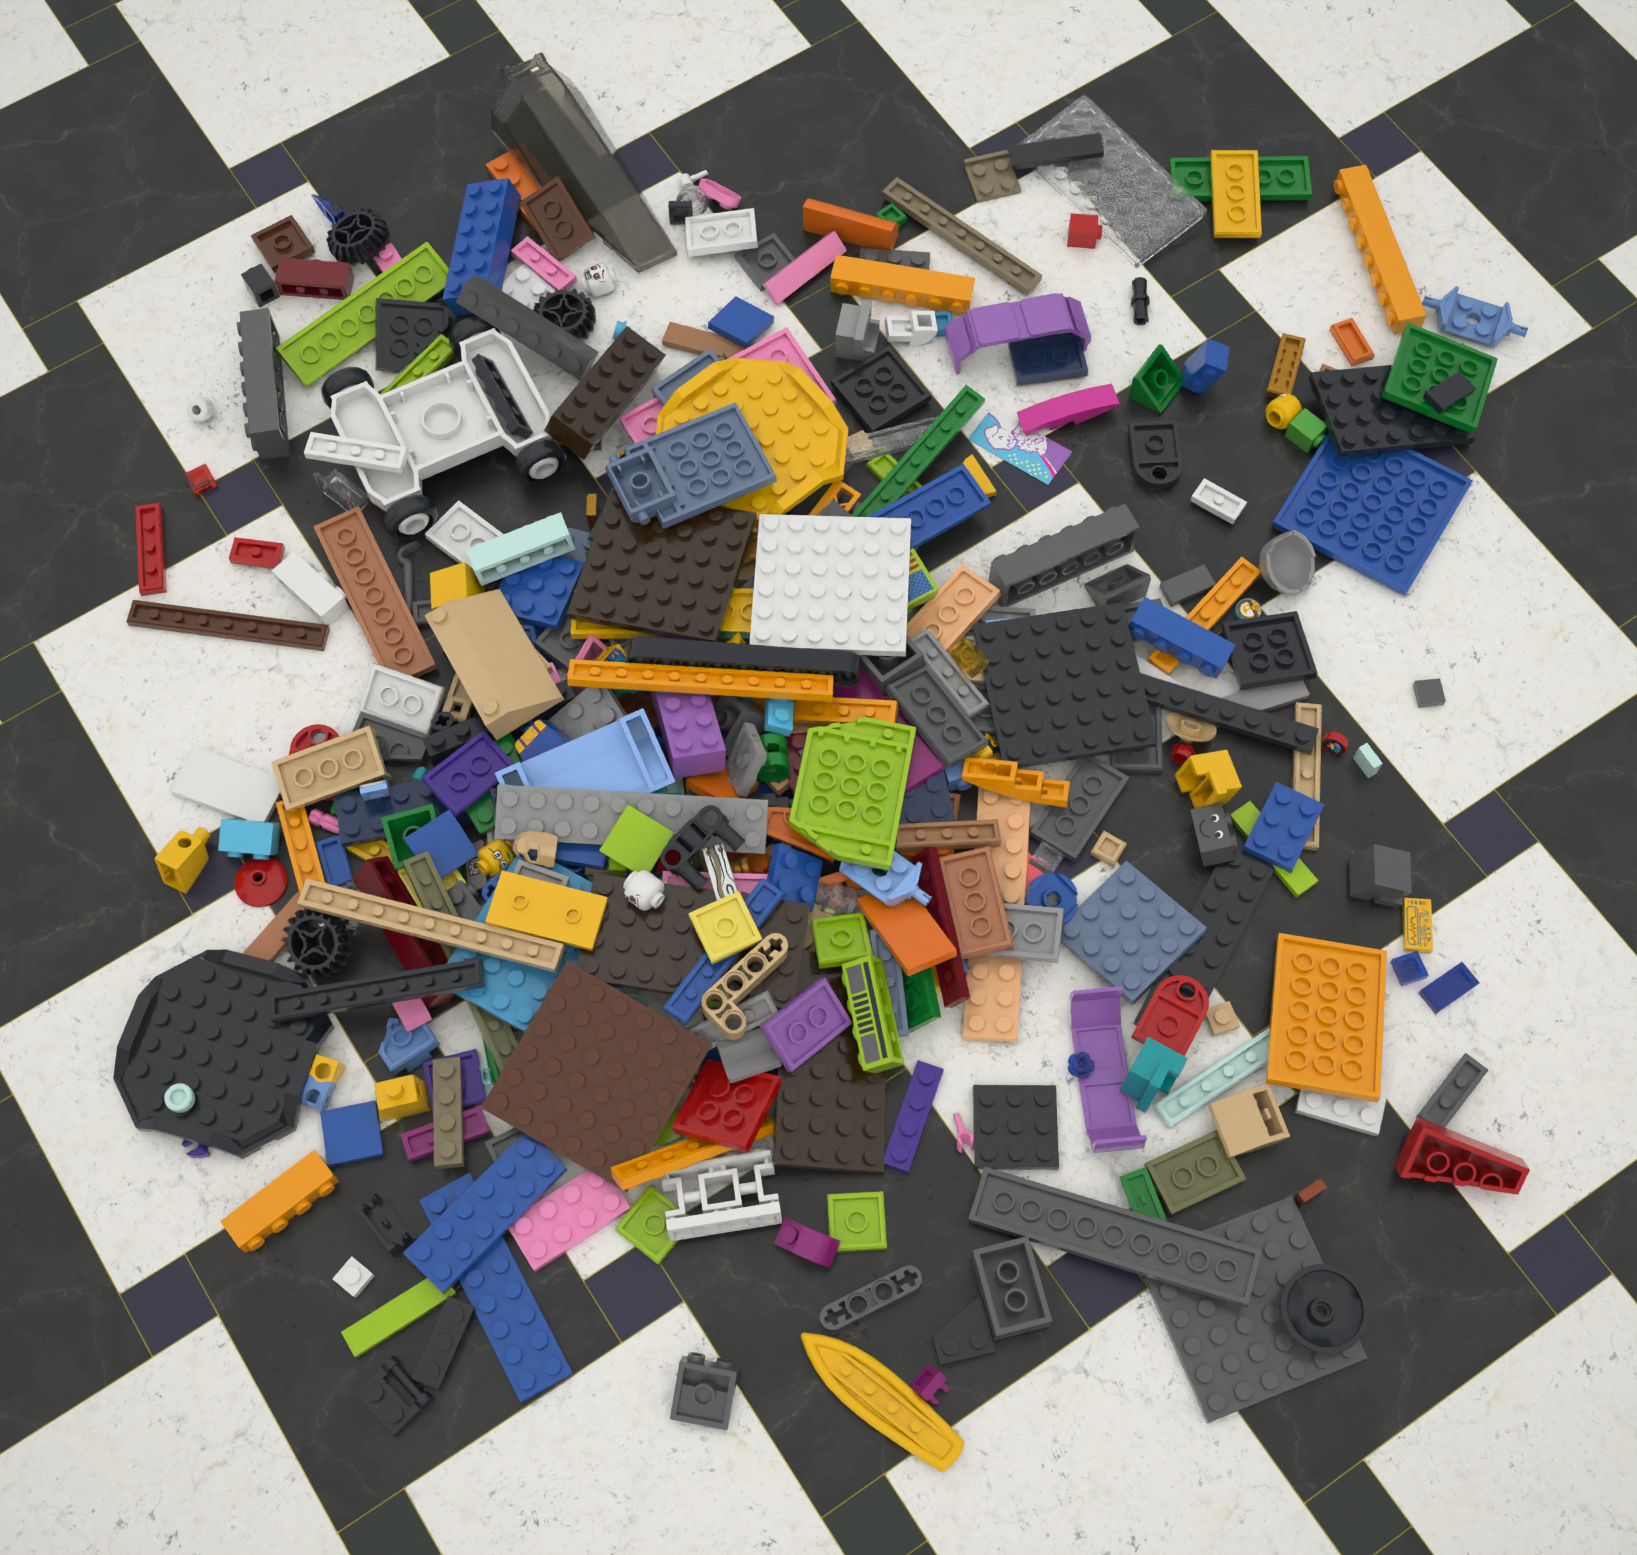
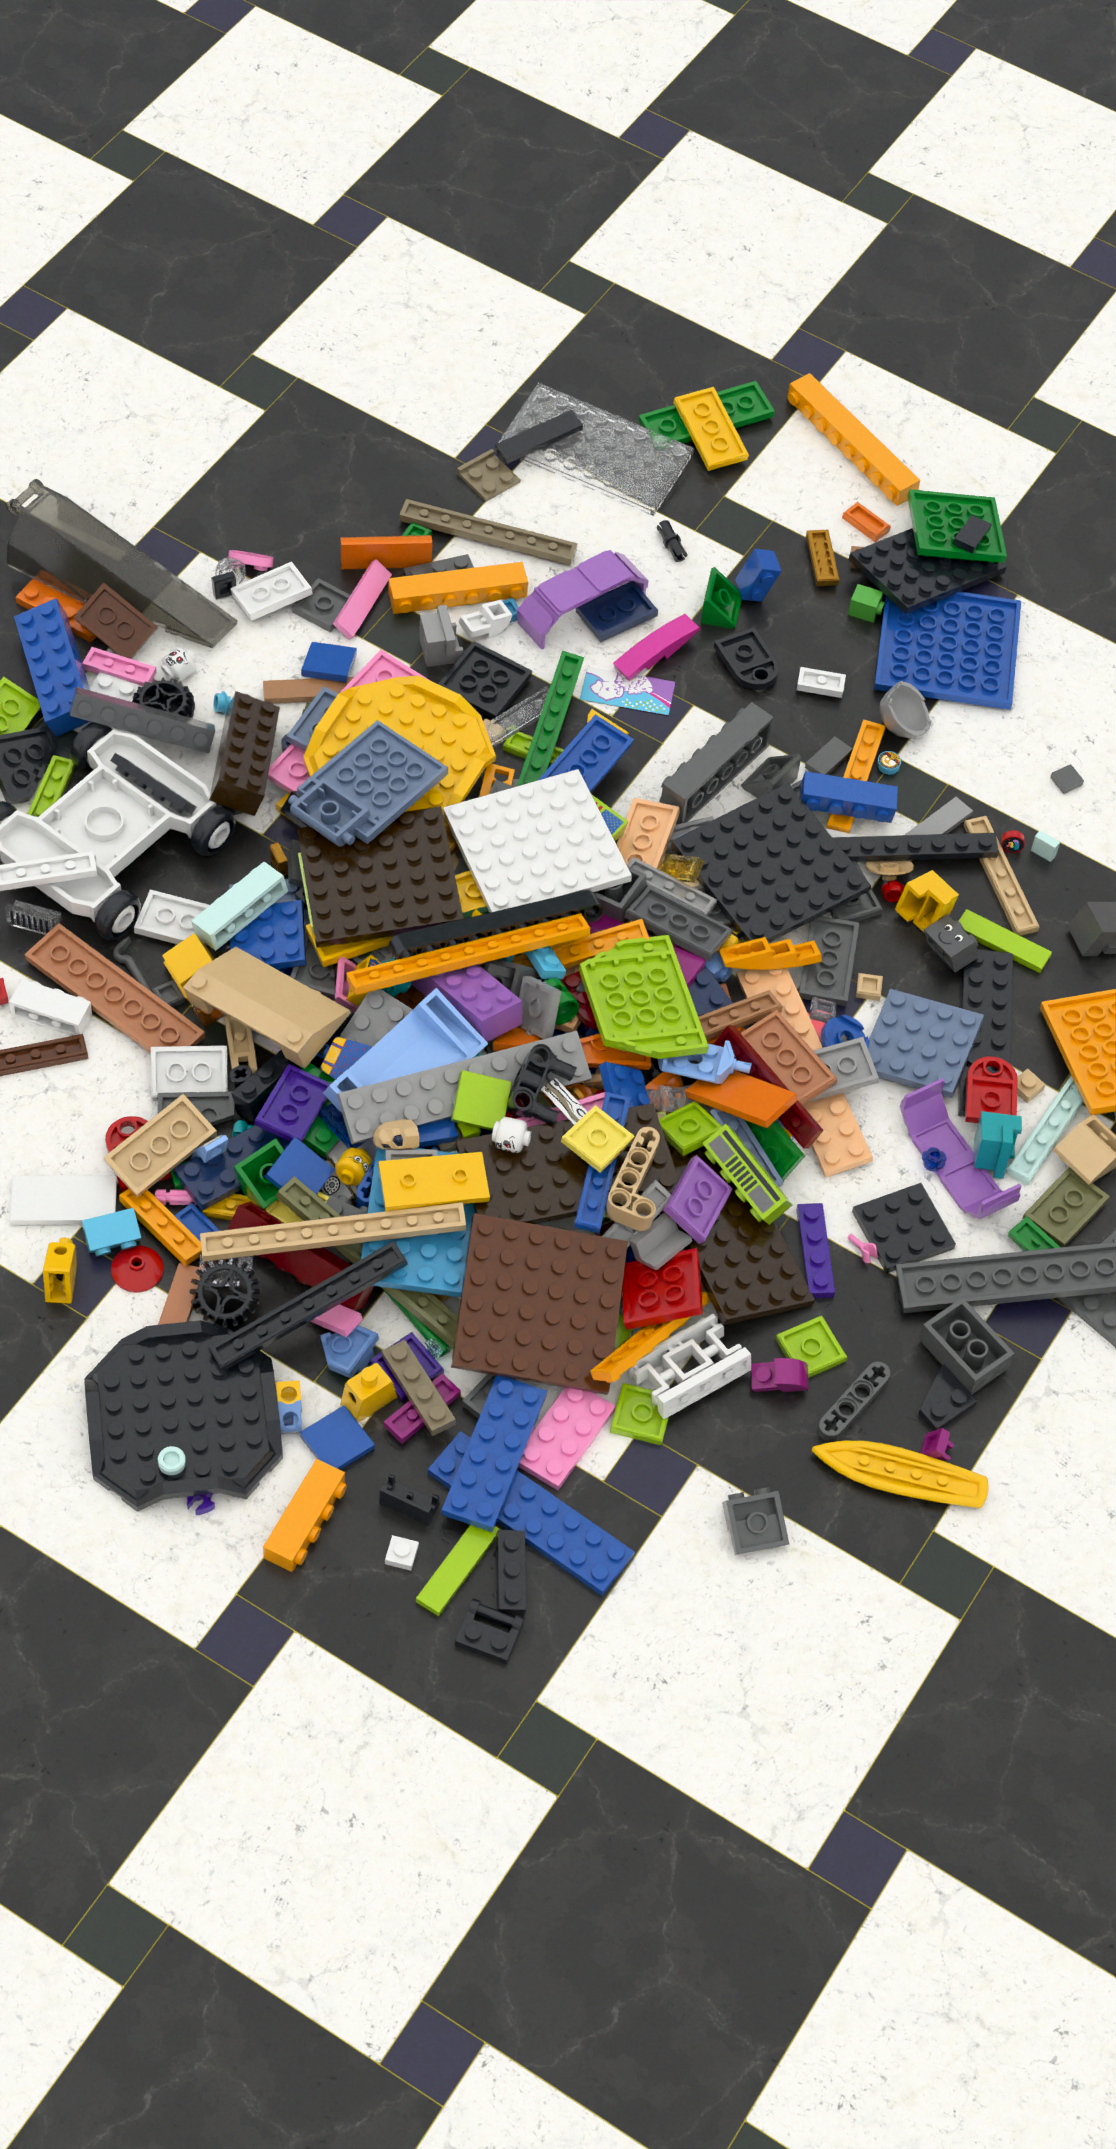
camera: 30 degrees left, 10 degrees down
white hand [679,170,708,193] -> none
red brick [1067,213,1102,249] -> none
black plate [1222,611,1318,690] -> none
blue plate [1242,782,1325,873] -> none
yellow head [1265,393,1302,430] -> none
medium blue plate [1422,286,1528,347] -> none

